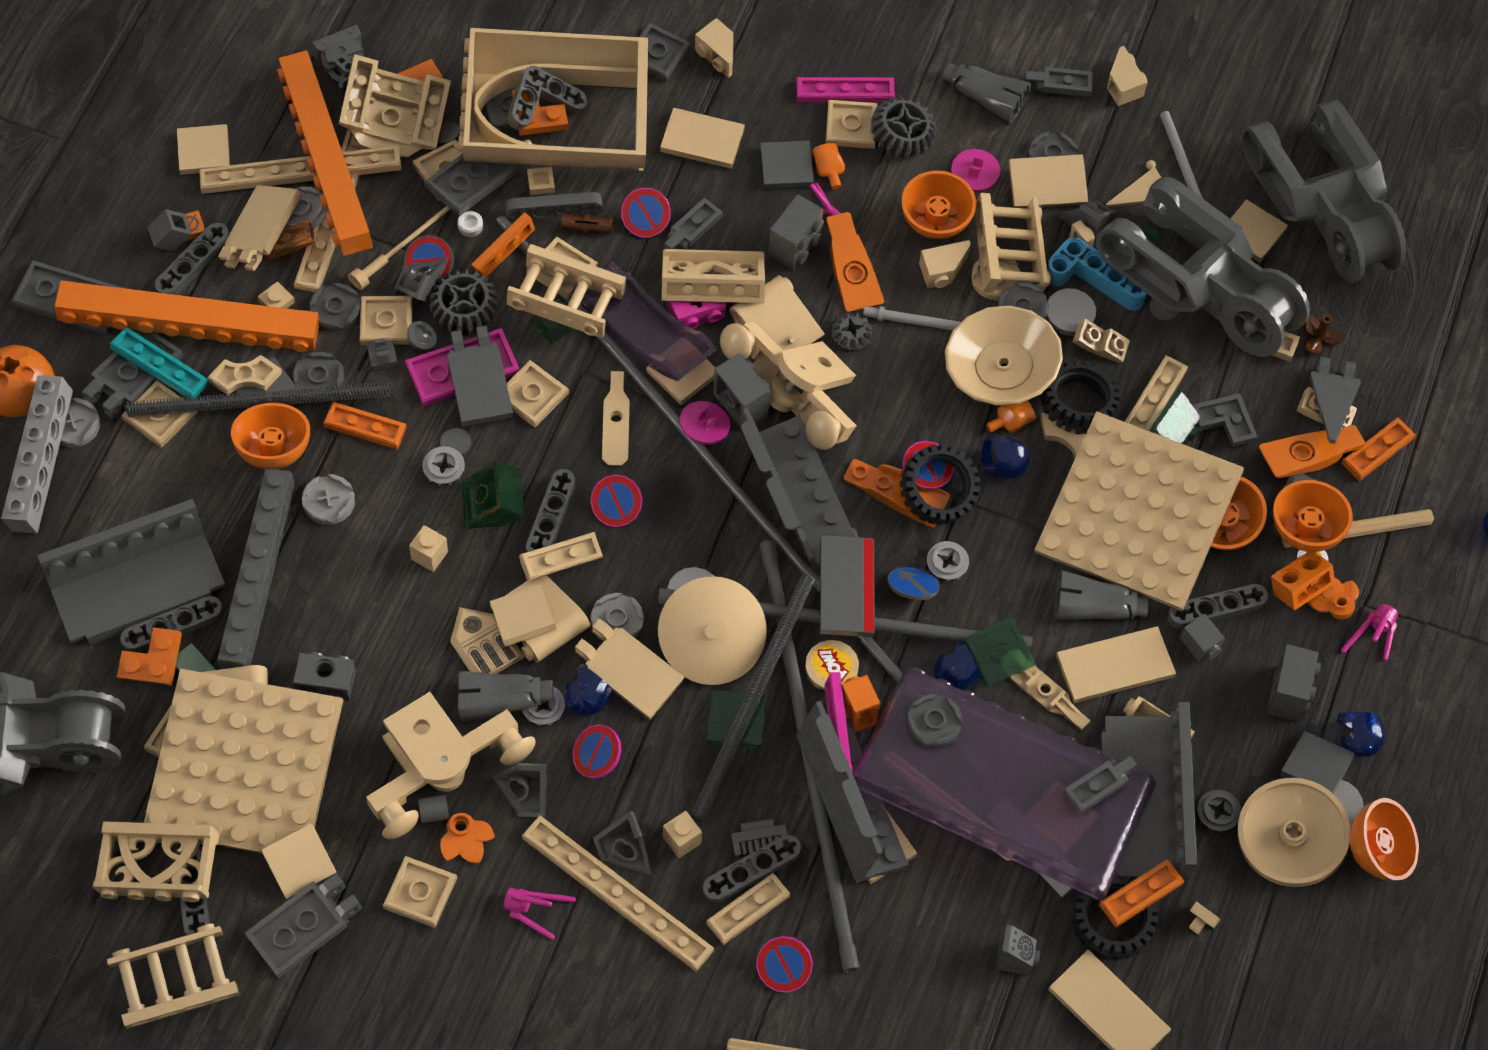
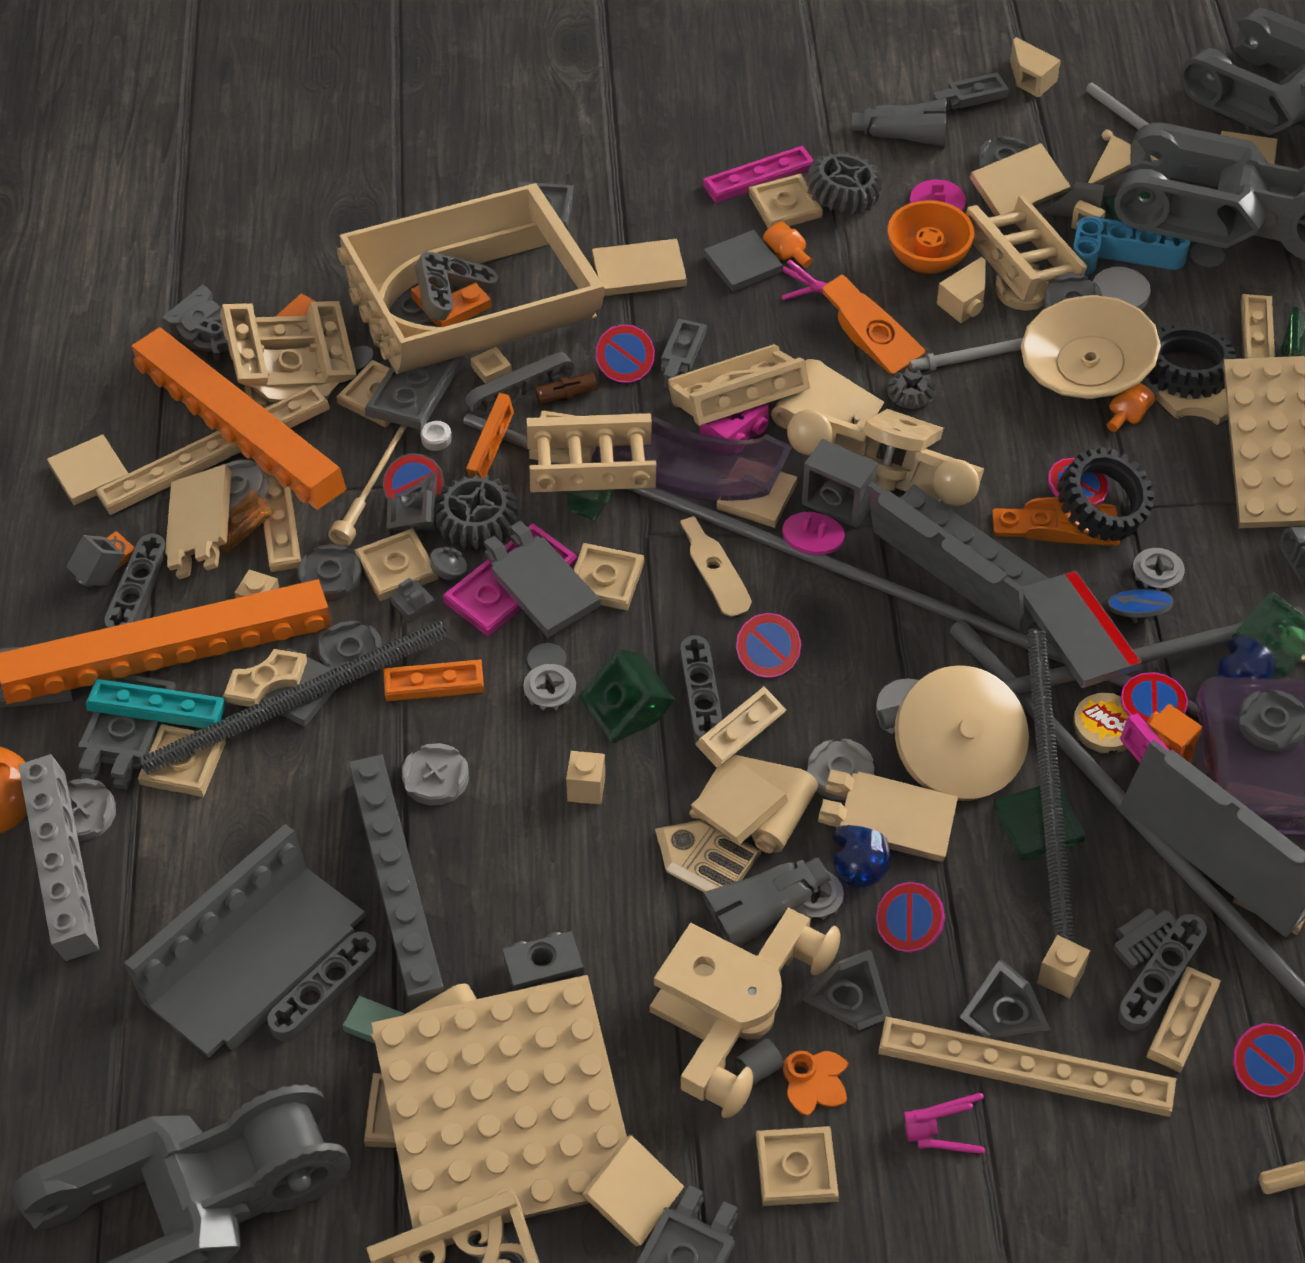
camera: 20 degrees left, 10 degrees down
orange plate [117,627,182,686] -> none
orange piece [231,403,310,470] -> none
tan slope [695,18,733,78] -> none
dark grey brick [768,194,824,271] -> none
clear blue helmet [982,435,1030,479] -> none
tan slope [1073,318,1130,363] -> none
none -> piece [1120,672,1188,722]

